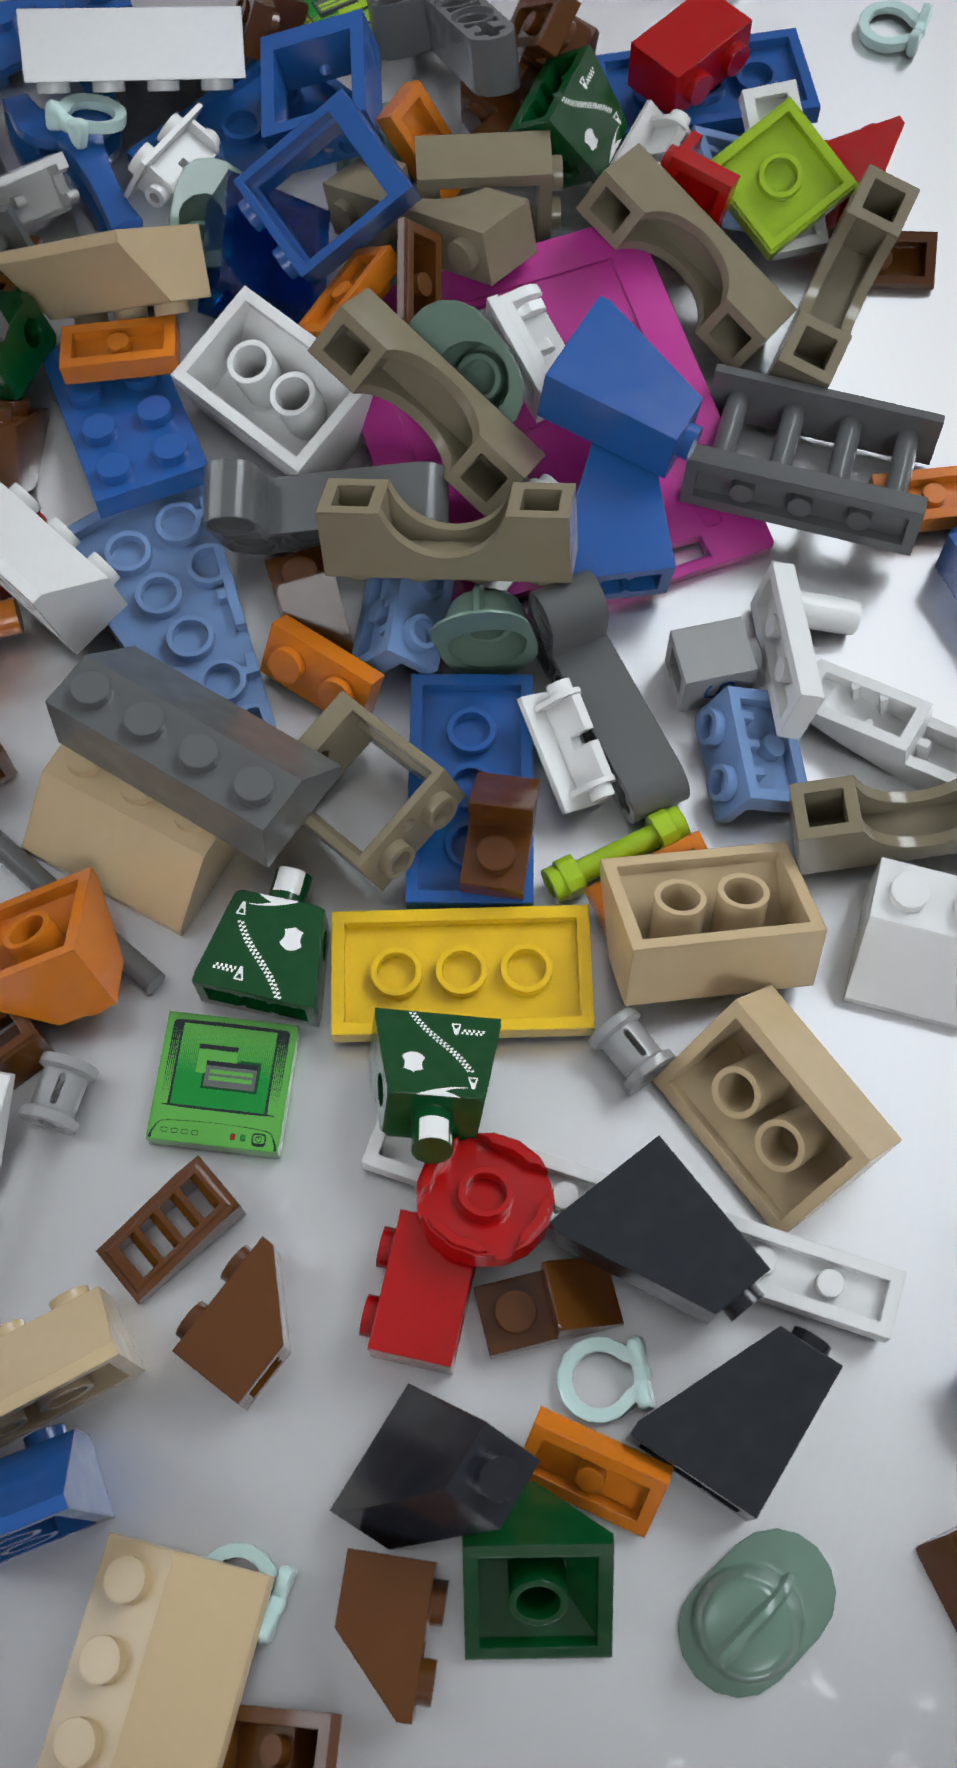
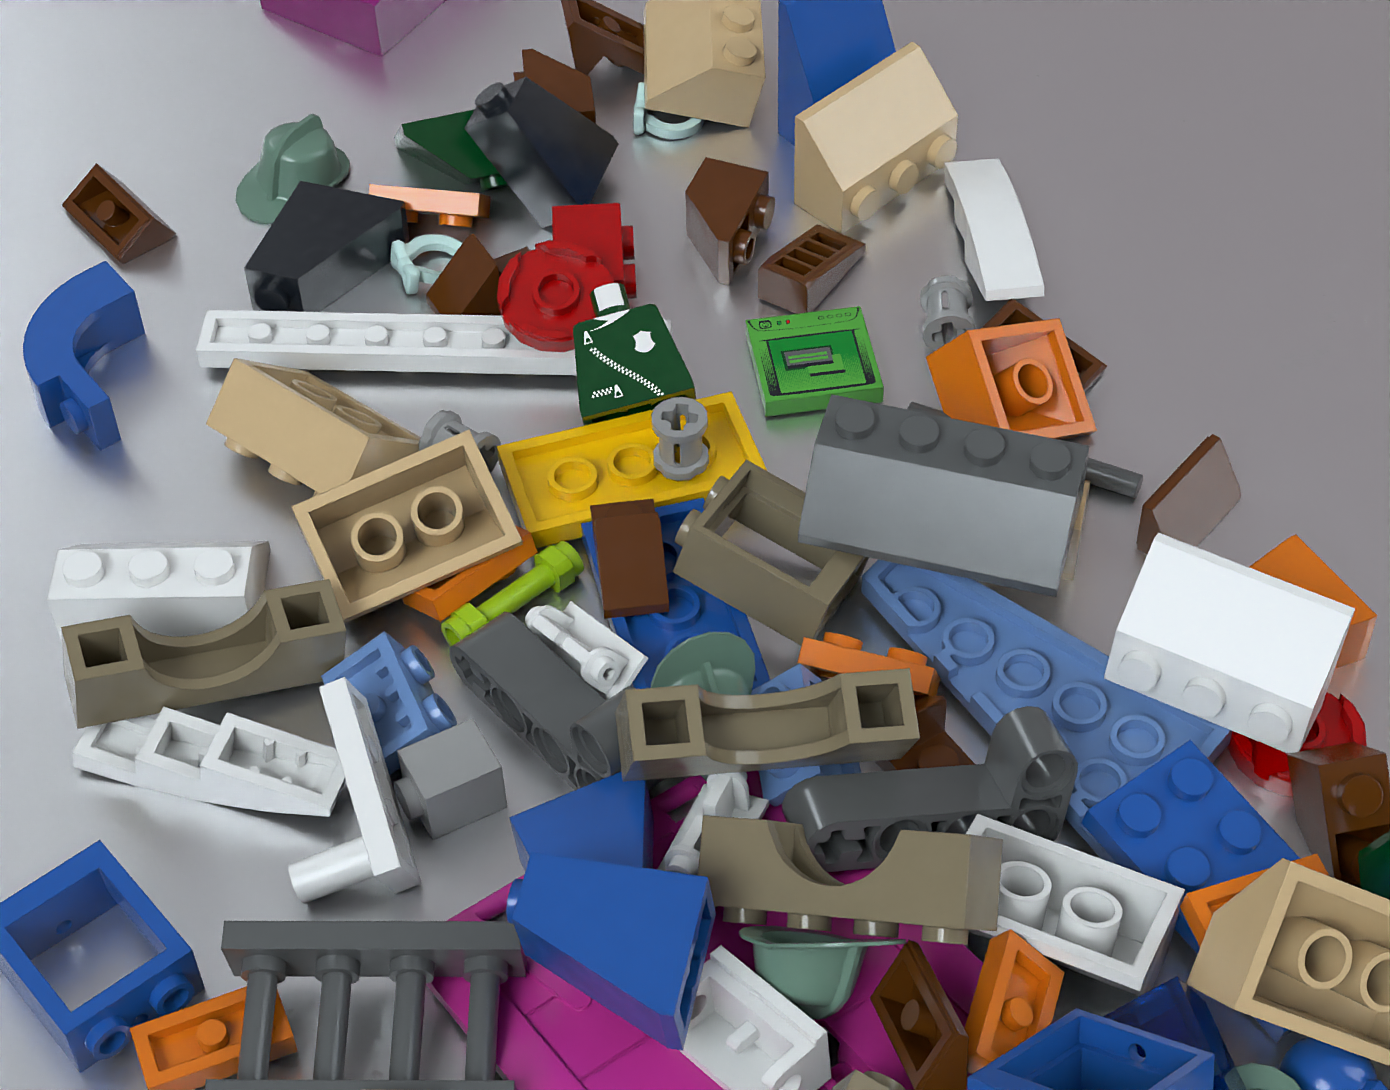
camera: 165 degrees right, 20 degrees down
dark green torso [192,866,329,1027] -> none
black slope [548,1135,771,1324] -> none
none -> light grey bush [651,397,709,481]

